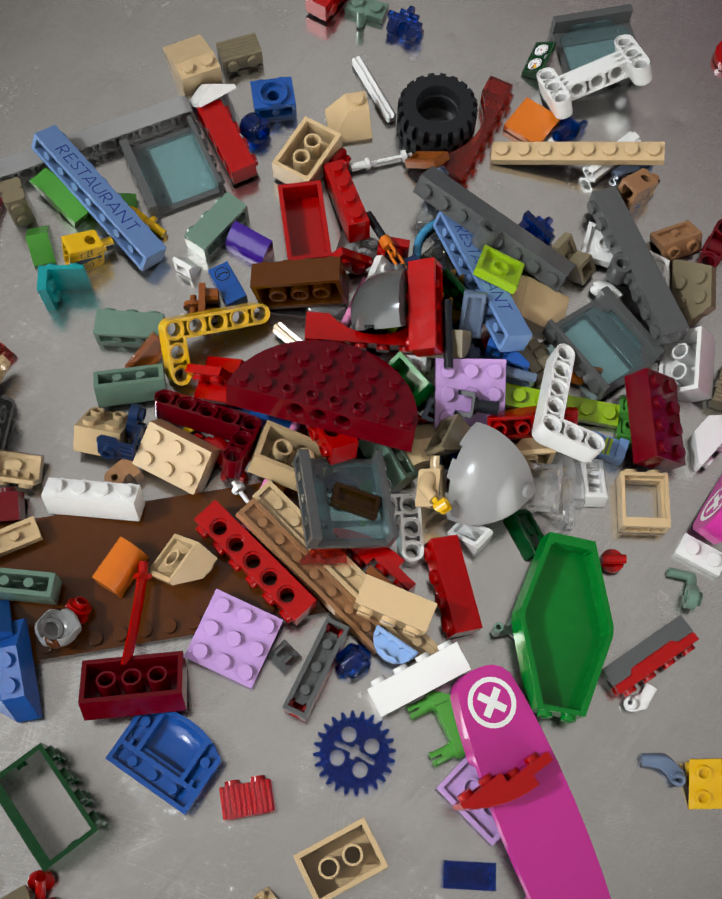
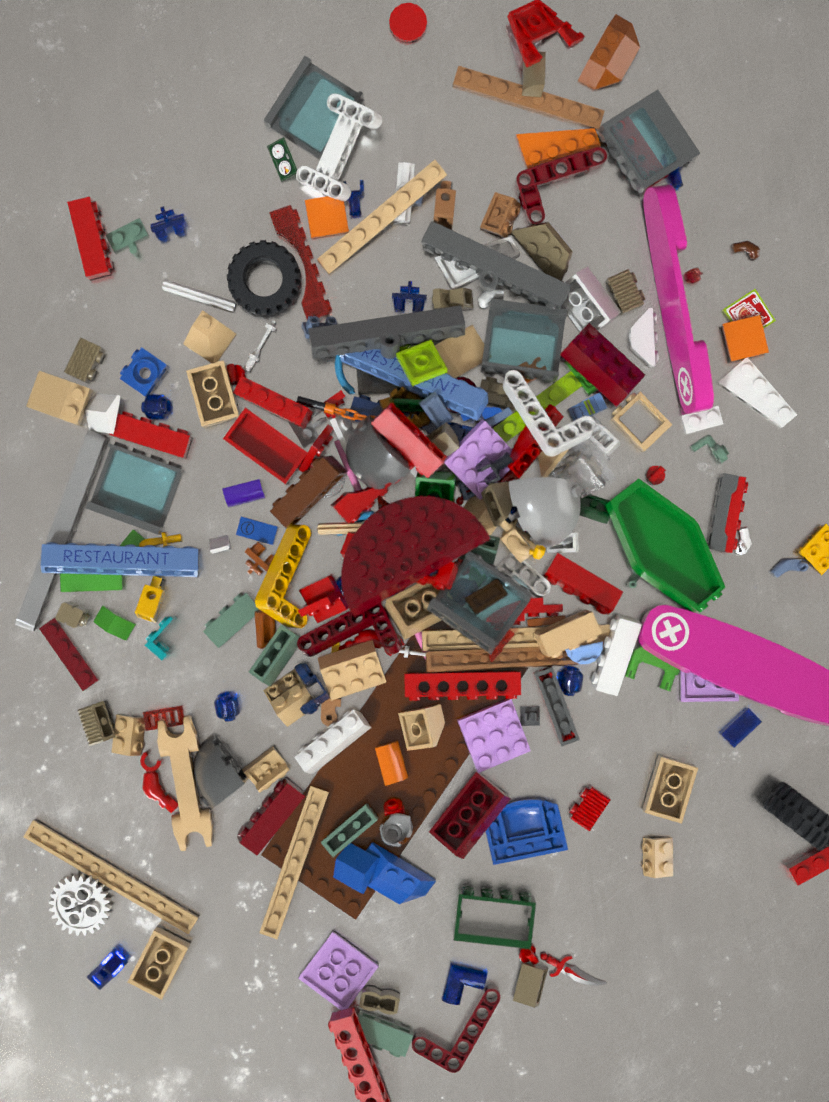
camera: 45 degrees left, 20 degrees up
red sword [121,561,152,665] -> none
sand green brick [184,191,249,261] -> none
clear blue gear [313,710,396,796] -> none
dark orange tile [404,151,450,169] -> none
black bar [442,299,453,370] -> none
red slope [452,751,553,811] -> none
none -> clear blue head [214,692,241,722]

